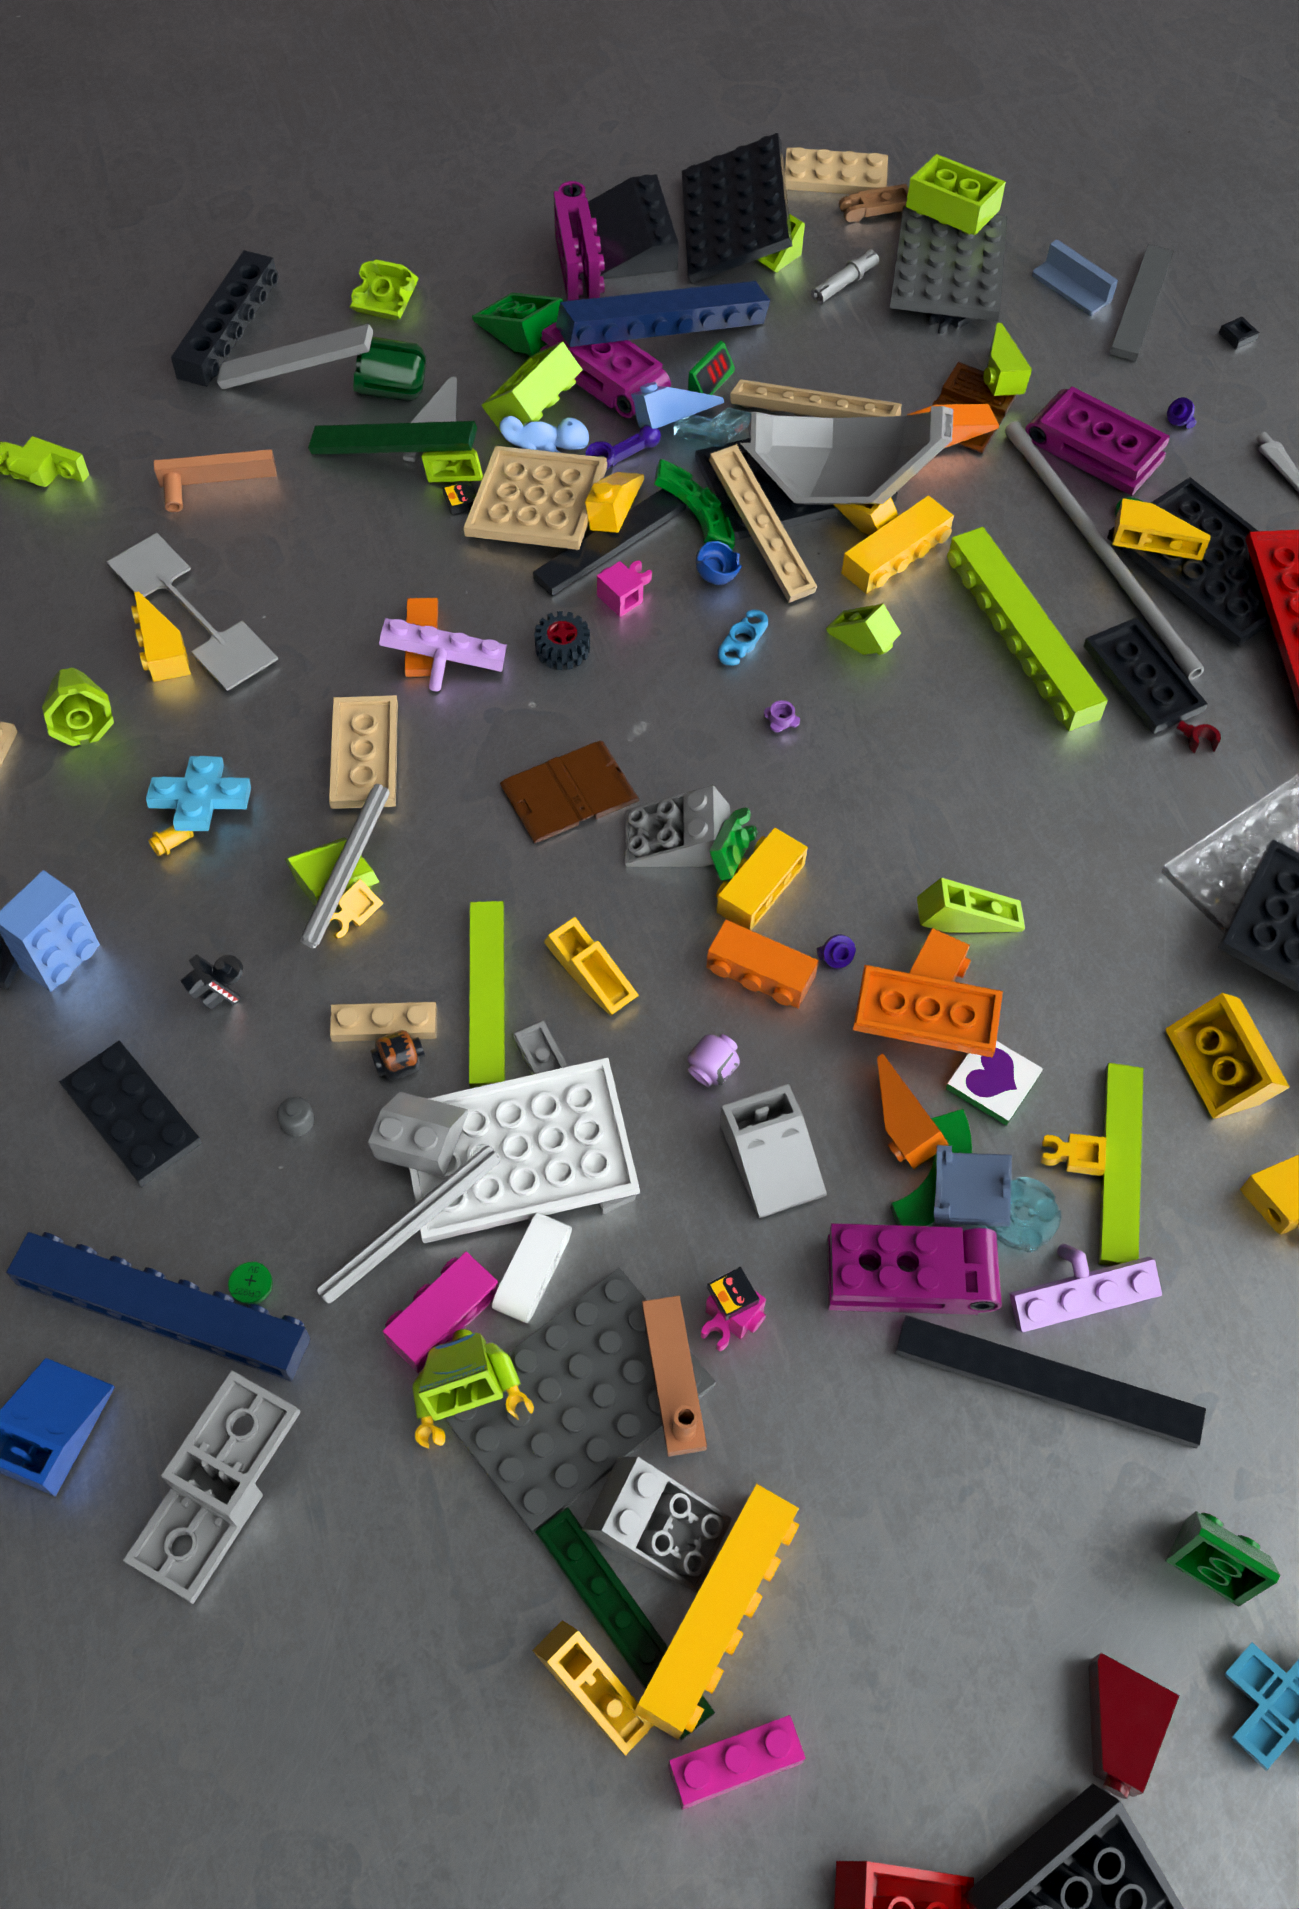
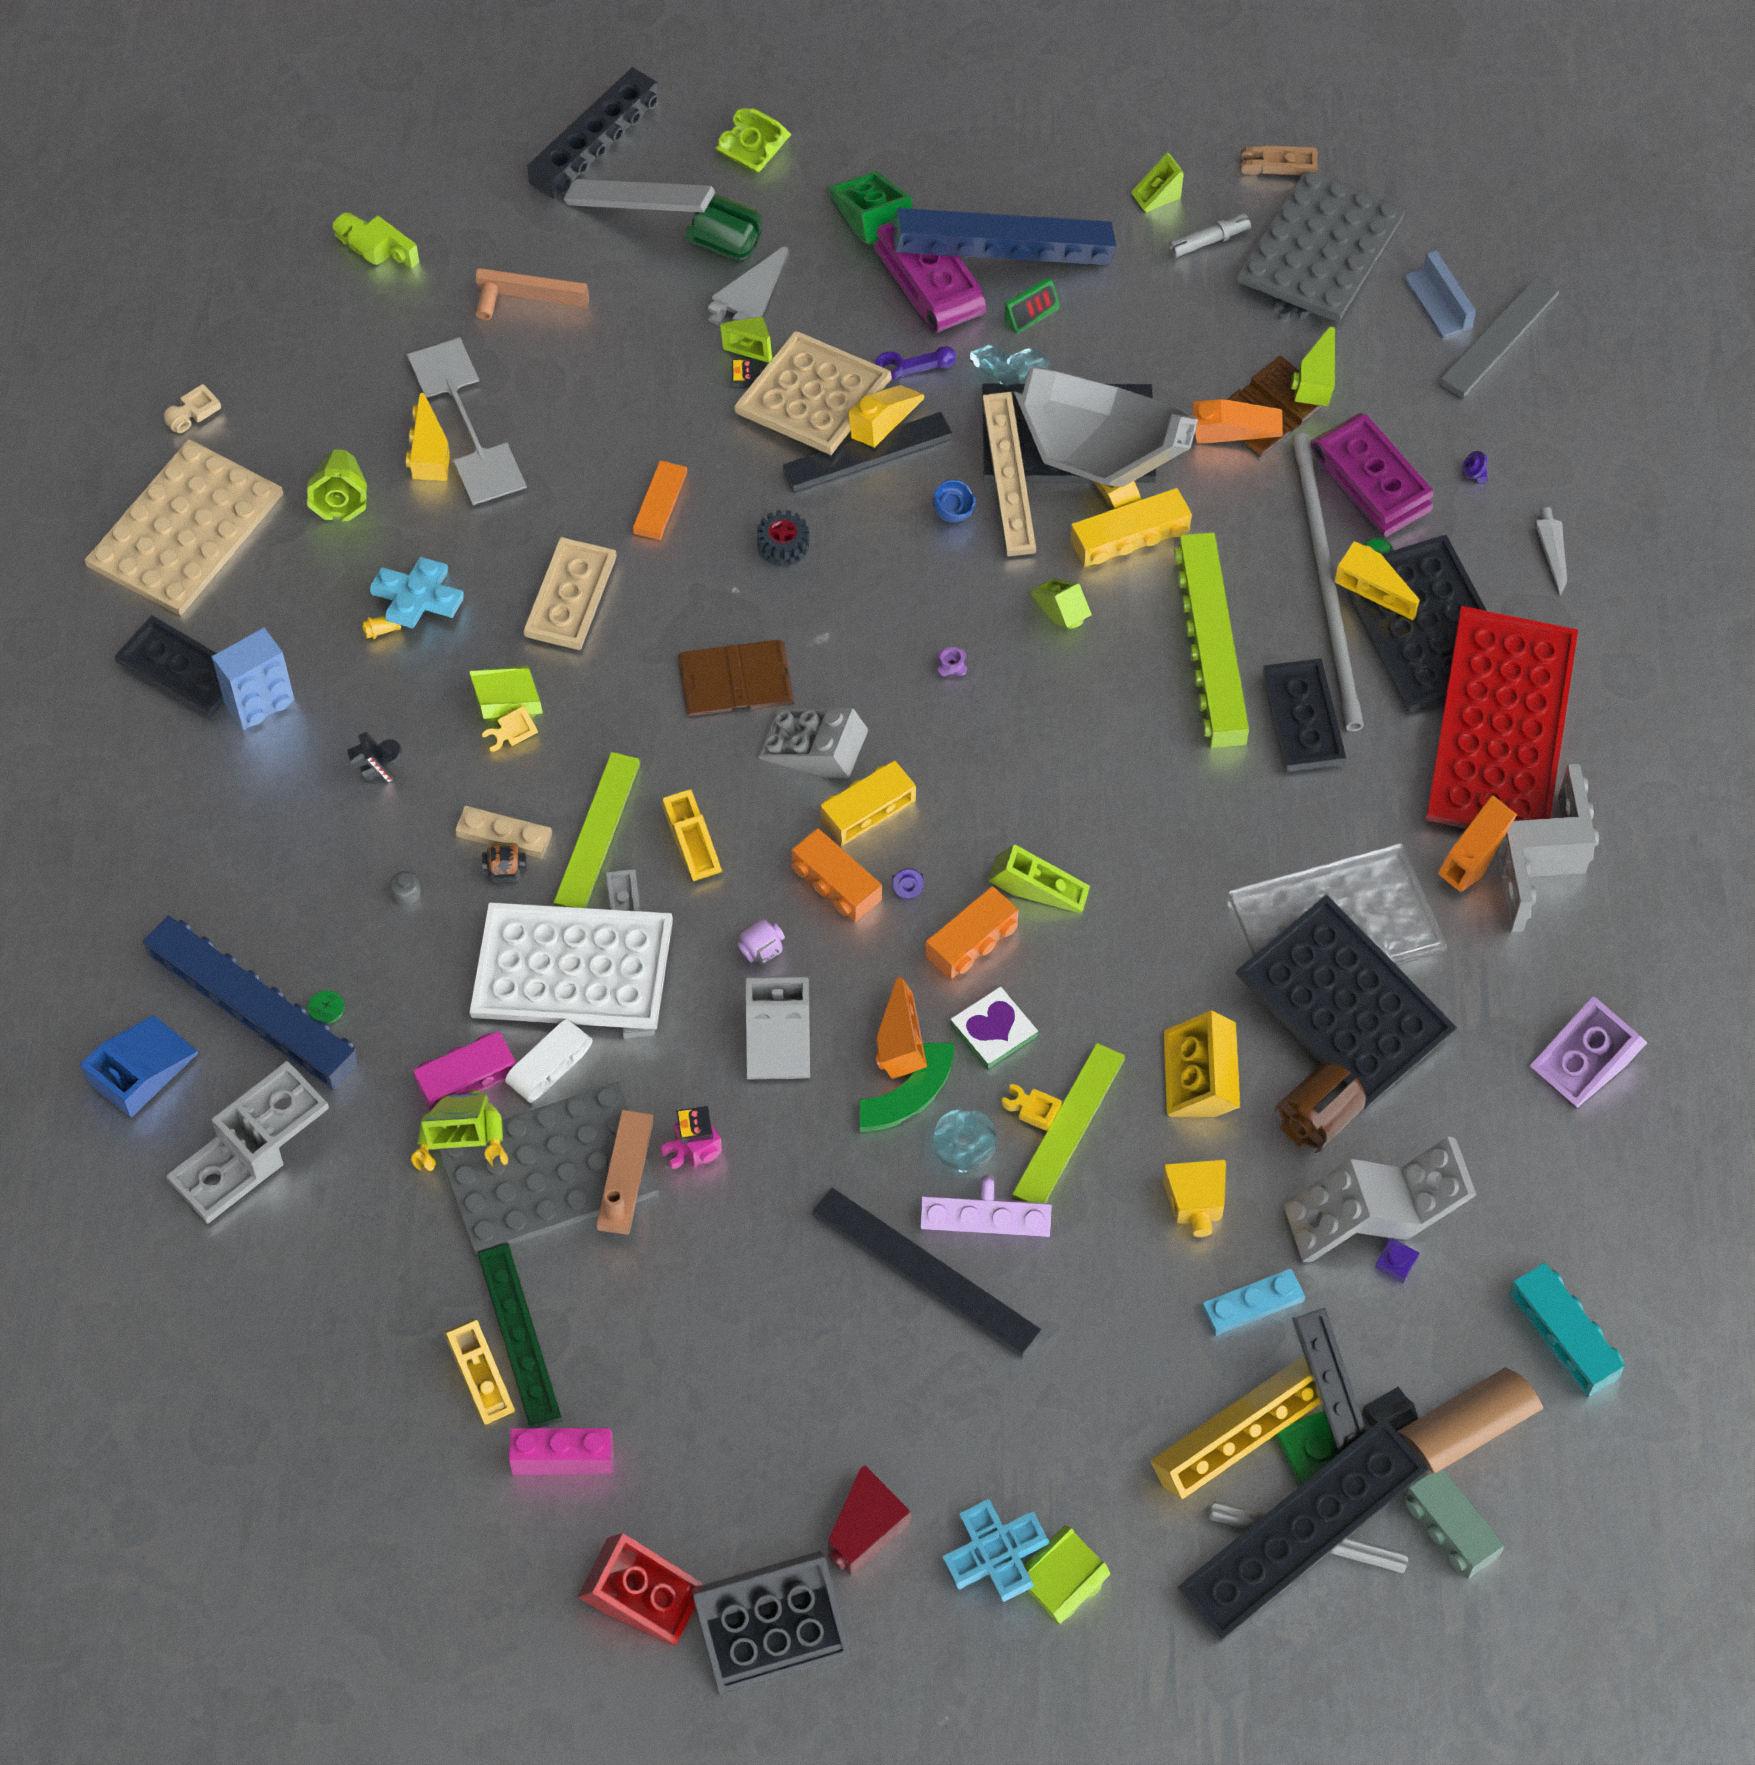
camera: 20 degrees right, 0 degrees up
black plate [59,1040,202,1187] -> none
light grey axle [300,784,390,949] -> none
dark green tile [308,421,477,455] -> none
axle [316,1145,500,1303] -> none
light grey slope [368,1092,468,1177] -> none
lavender plate [379,618,507,691] -> none
brick [481,341,582,432] -> none
light blue animal [499,416,589,453] -> none
magenta hinge [553,181,605,301] -> none
light grey slope [582,1457,732,1592] -> none
black slope [588,174,679,279] -> none
dark pink brick [597,560,652,617] -> none
medium blue slope [631,382,724,429] -> none
yellow brick [634,1483,800,1740] -> none
green tile [654,459,735,550] -> none
black plate [681,133,793,283] -> none
green hinge [709,807,758,880] -> none
dark azure piece [717,610,768,666] -> none
tan plate [730,379,902,418] -> none
tan plate [785,147,888,194] -> none
magenta hinge [827,1223,1002,1315] -> none
orange tile [853,965,1003,1058] -> none
lime brick [906,154,1006,235] -> none
sand blue piece [934,1145,1012,1227] -> none
green slope [1165,1511,1280,1607] -> none
dark red piece [1176,720,1221,753] -> none
black tile [1219,316,1260,349] -> none

